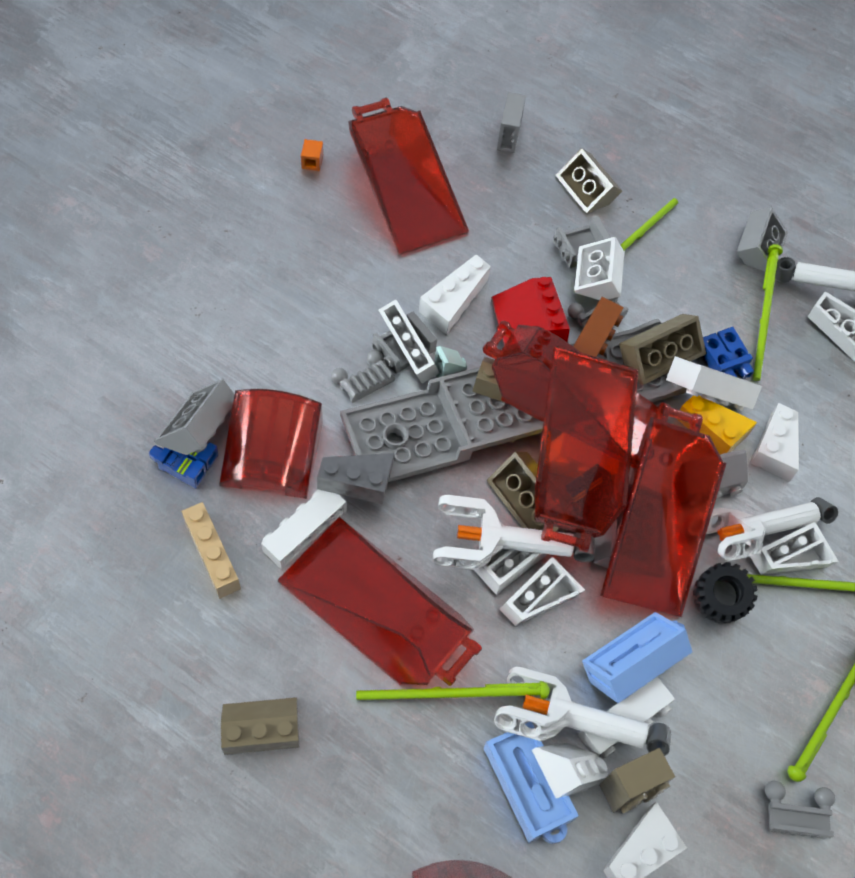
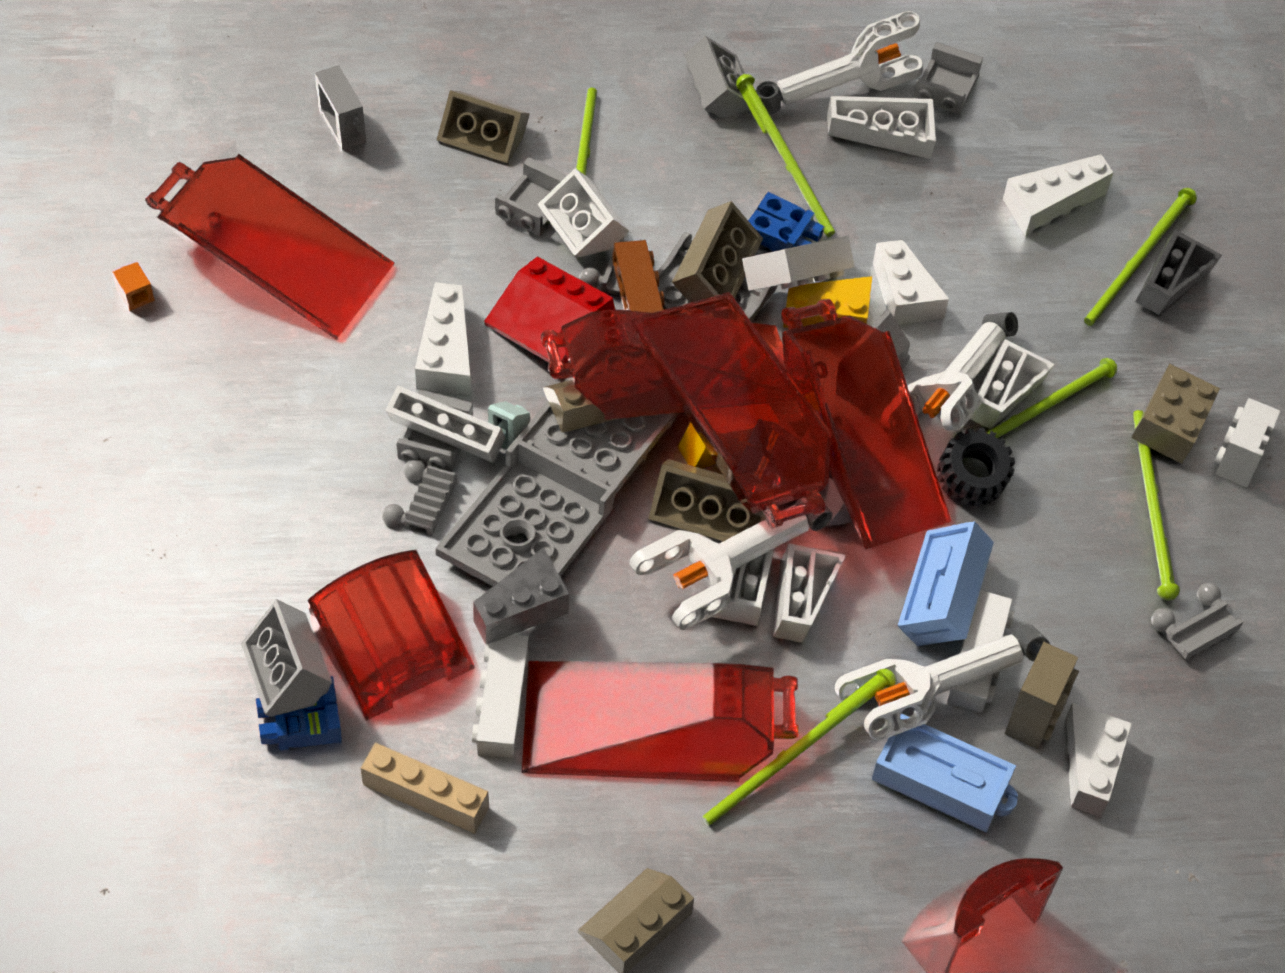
camera: 35 degrees left, 5 degrees down
white slope [532,743,608,799] -> none

